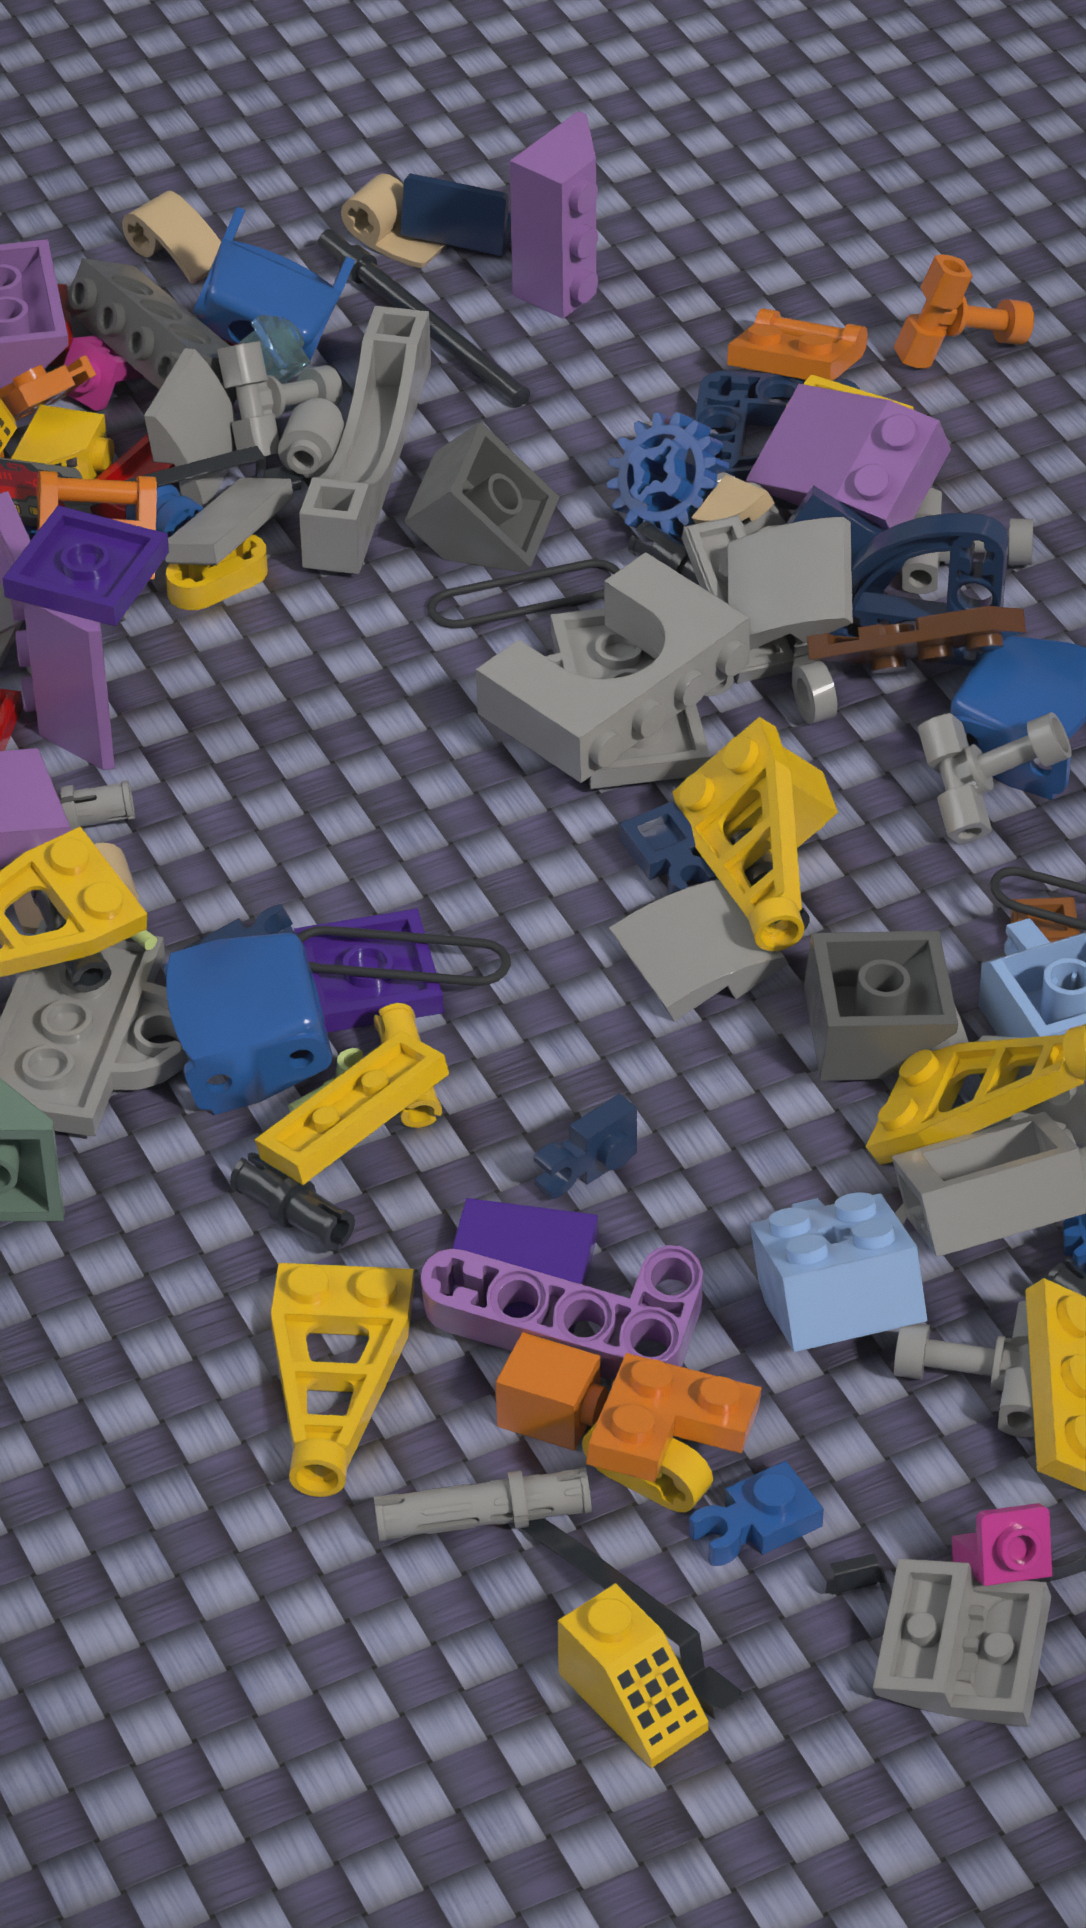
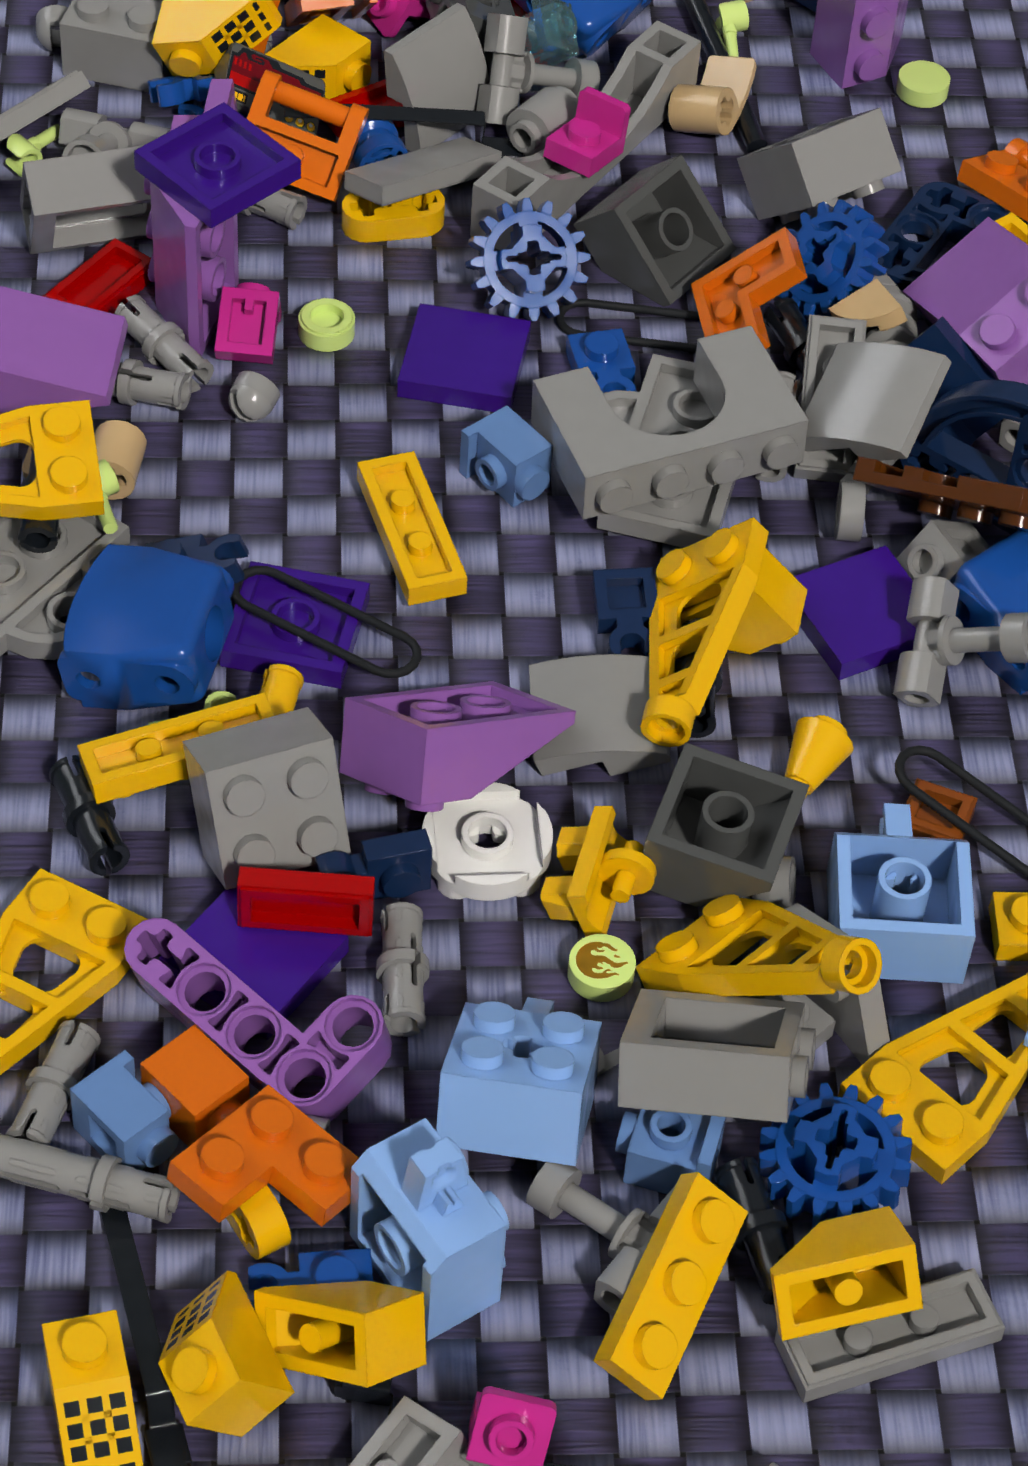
camera: 20 degrees right, 5 degrees up
none -> light grey pin [5,1020,101,1146]
none -> medium blue brick [70,1050,179,1171]
none -> light grey pin [114,295,214,393]
none -> yellow slope [158,1270,295,1437]
none -> light grey brick [182,707,351,890]
none -> dark pink bracket [214,282,282,364]
none -> light grey hinge [228,371,280,422]
none -> red tile [237,866,375,937]
none -> yellow slope [254,1281,427,1388]
none -> yellowish green tile [298,298,355,352]
none -> medium lavender slope [339,681,576,812]
none -> light blue hinge [350,1118,509,1342]
none -> yellow plate [357,451,468,606]
none -> light grey pin [376,902,430,1037]
none -> dark purple tile [397,303,531,412]
none -> white plate [422,782,553,901]
none -> medium blue brick [459,405,553,508]
none -> gear [465,198,591,323]
none -> yellow hips [540,806,657,937]
none -> dark pink bracket [543,86,631,178]
none -> blue plate [565,328,637,393]
none -> yellowish green tile [567,934,636,1002]
none -> medium blue brick [615,1109,726,1194]
none -> tan panel [668,55,757,136]
none -> orange plate [691,227,808,349]
none -> yellowish green hand [715,0,749,57]
none -> light grey brick [737,107,902,224]
none -> yellow cone [784,715,854,798]
none -> dark purple tile [794,545,916,680]
none -> yellowish green tile [896,60,951,108]
none -> light grey bracket [897,519,990,584]

